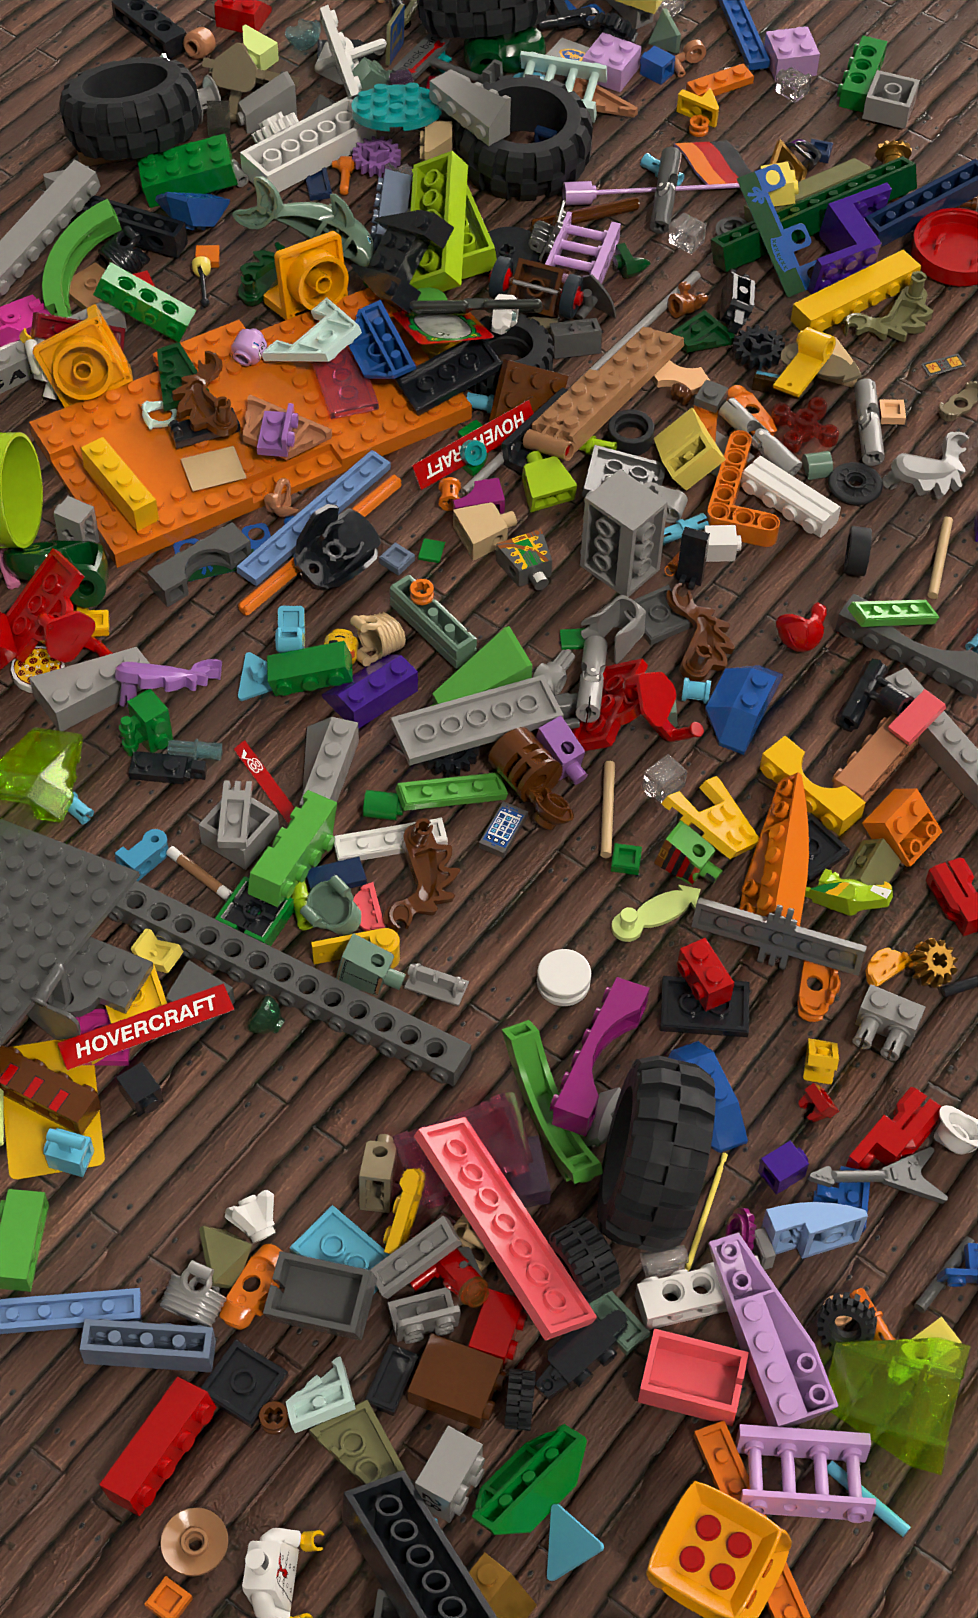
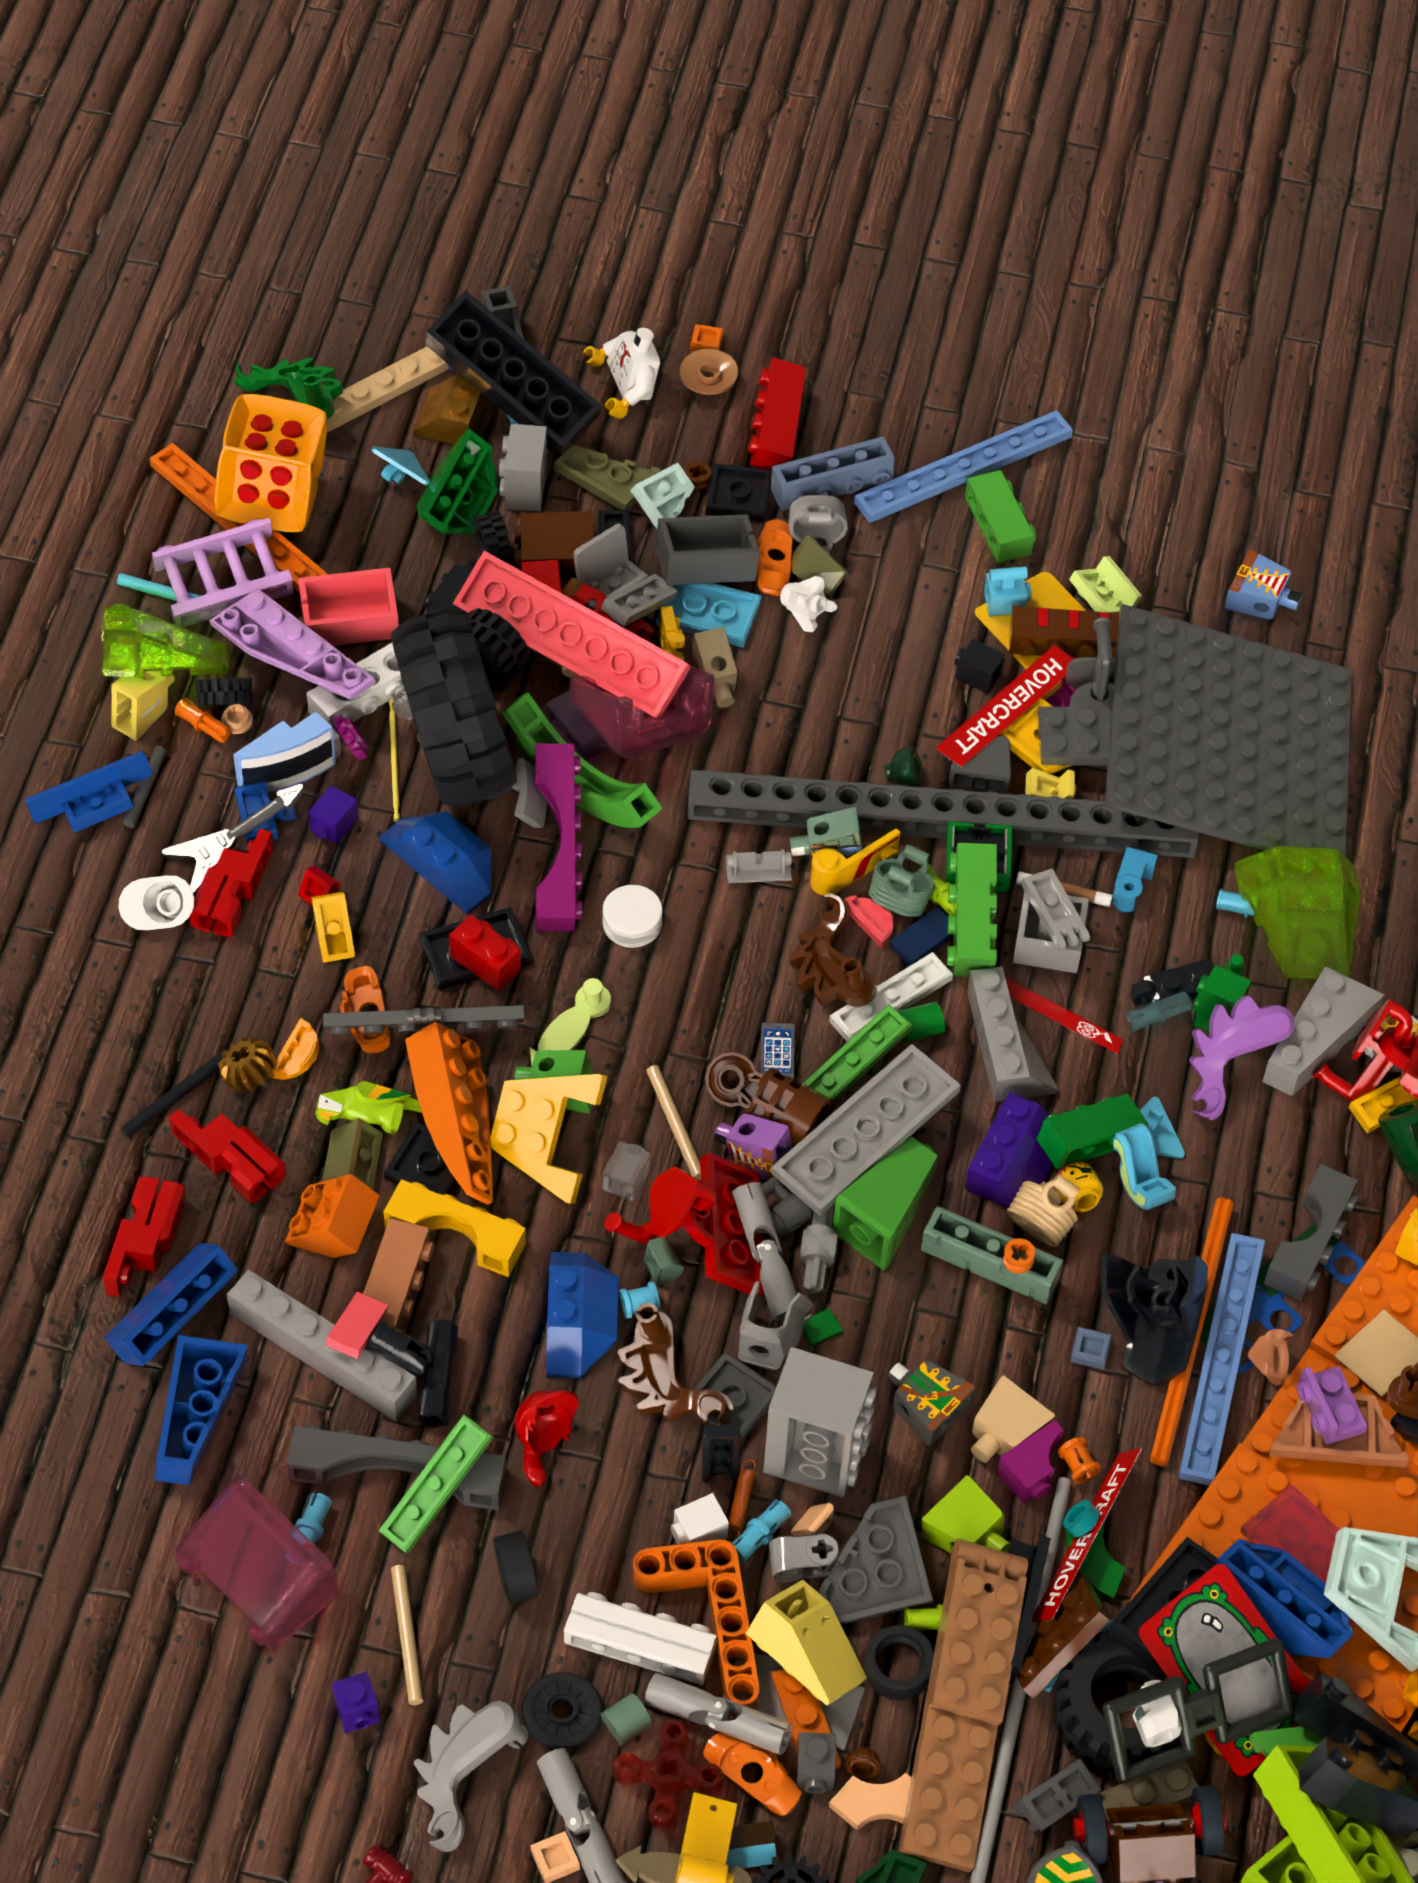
camera: 155 degrees right, 0 degrees up
green piece [418,538,445,563] -> none
green tile [611,843,642,875] -> none
light grey brick [853,984,925,1061] -> none

